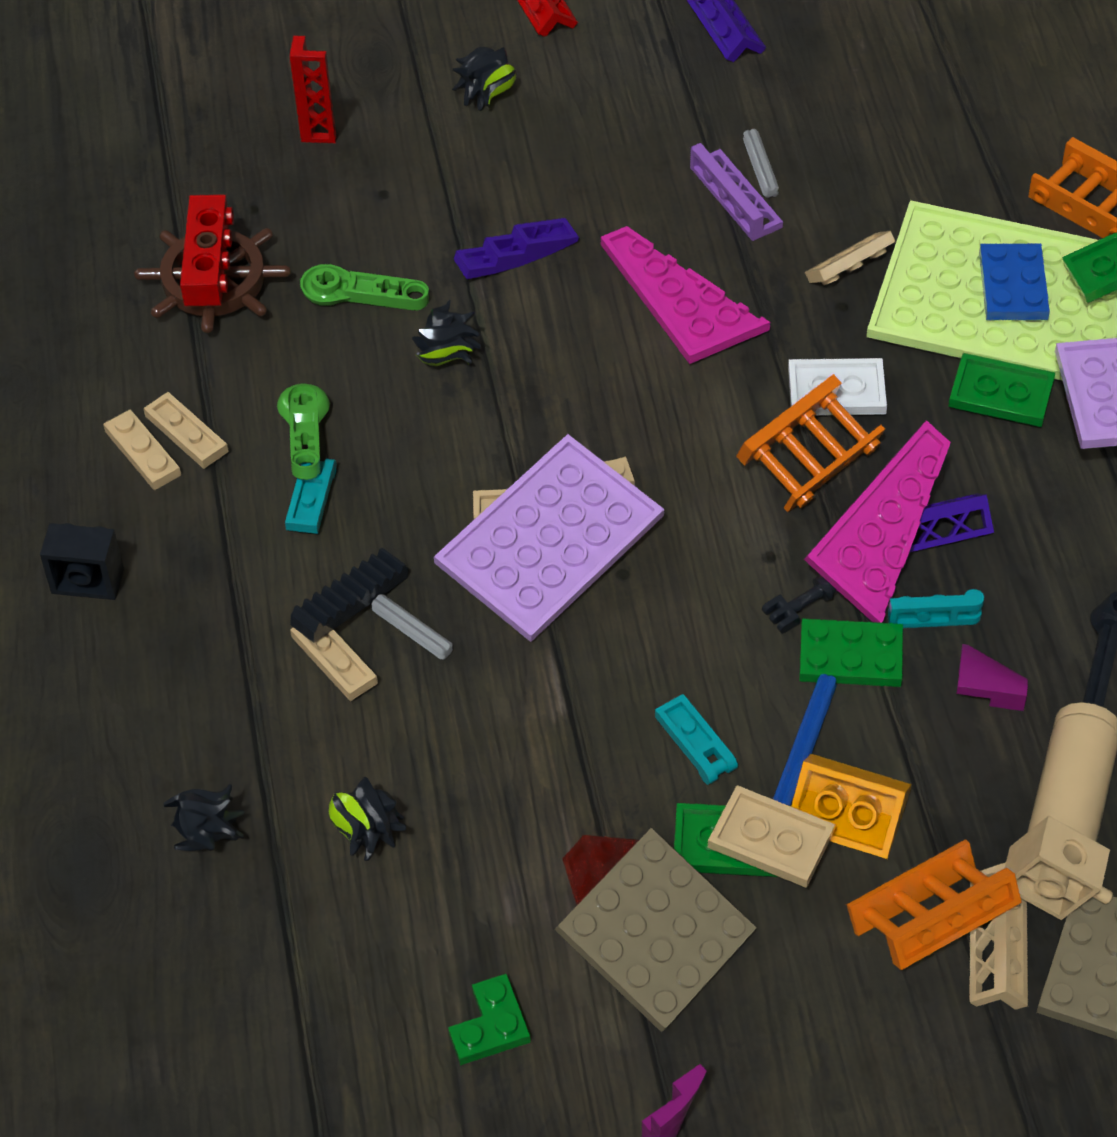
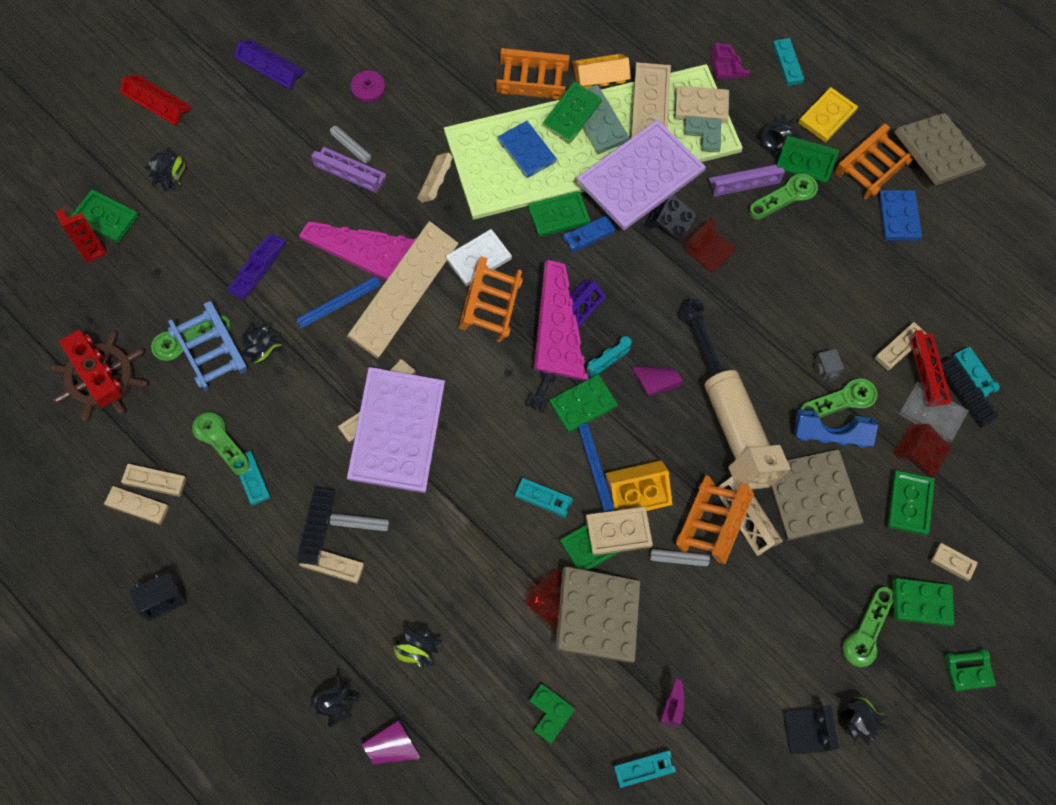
camera: 40 degrees left, 15 degrees up
none -> green plate [70,190,139,244]
none -> medium blue fence [167,301,247,392]
none -> blue axle [296,276,381,328]
none -> tan plate [347,221,458,358]
none -> magenta plate [351,71,385,103]
none -> magenta slope [362,721,421,765]
none -> blue plate [562,216,615,253]
none -> light grey axle [650,549,710,566]

